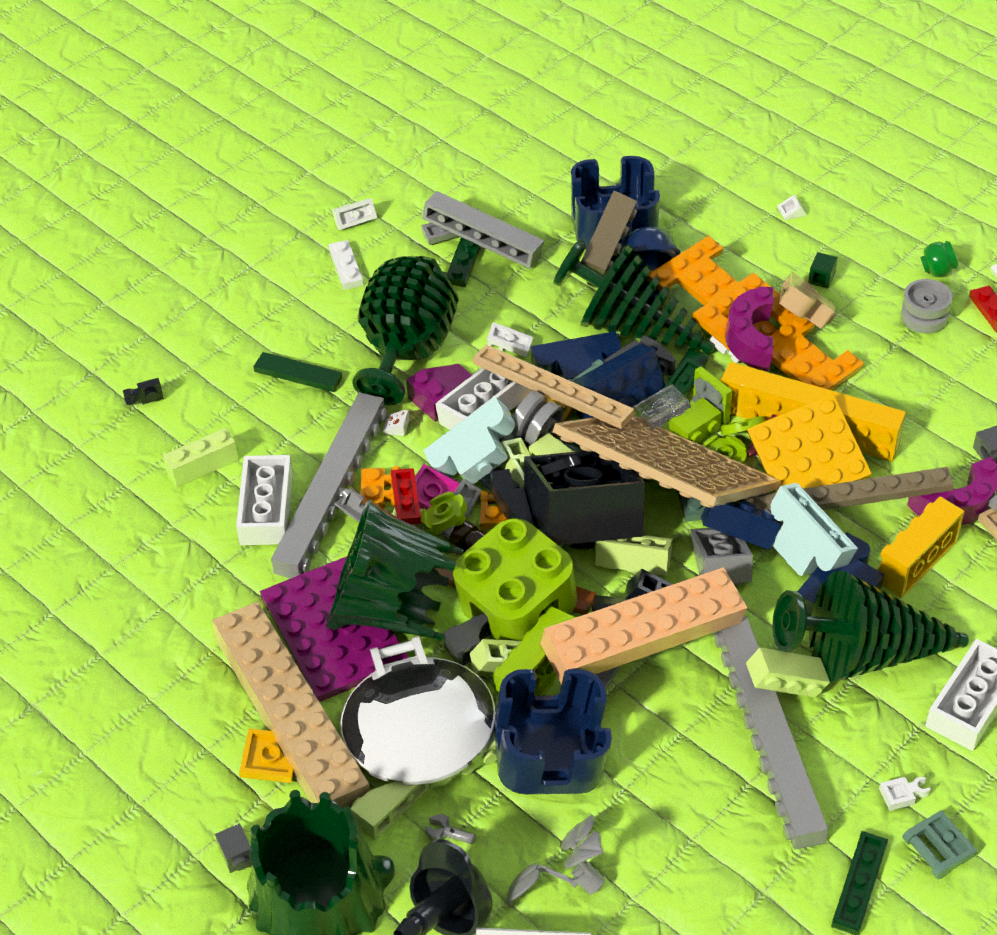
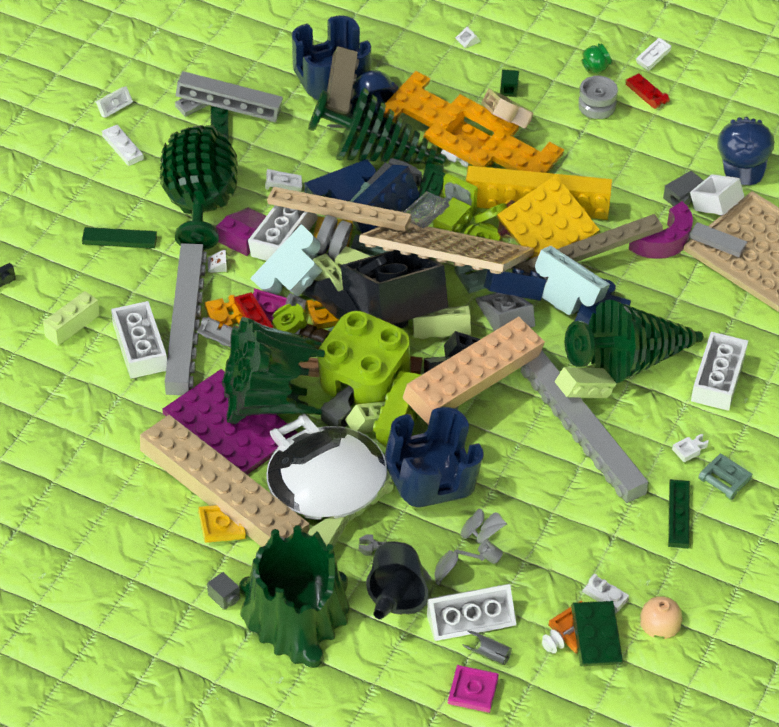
camera: 20 degrees left, 0 degrees up
magenta brick [725,286,773,371] -> none
yellow brick [878,497,964,598] -> none

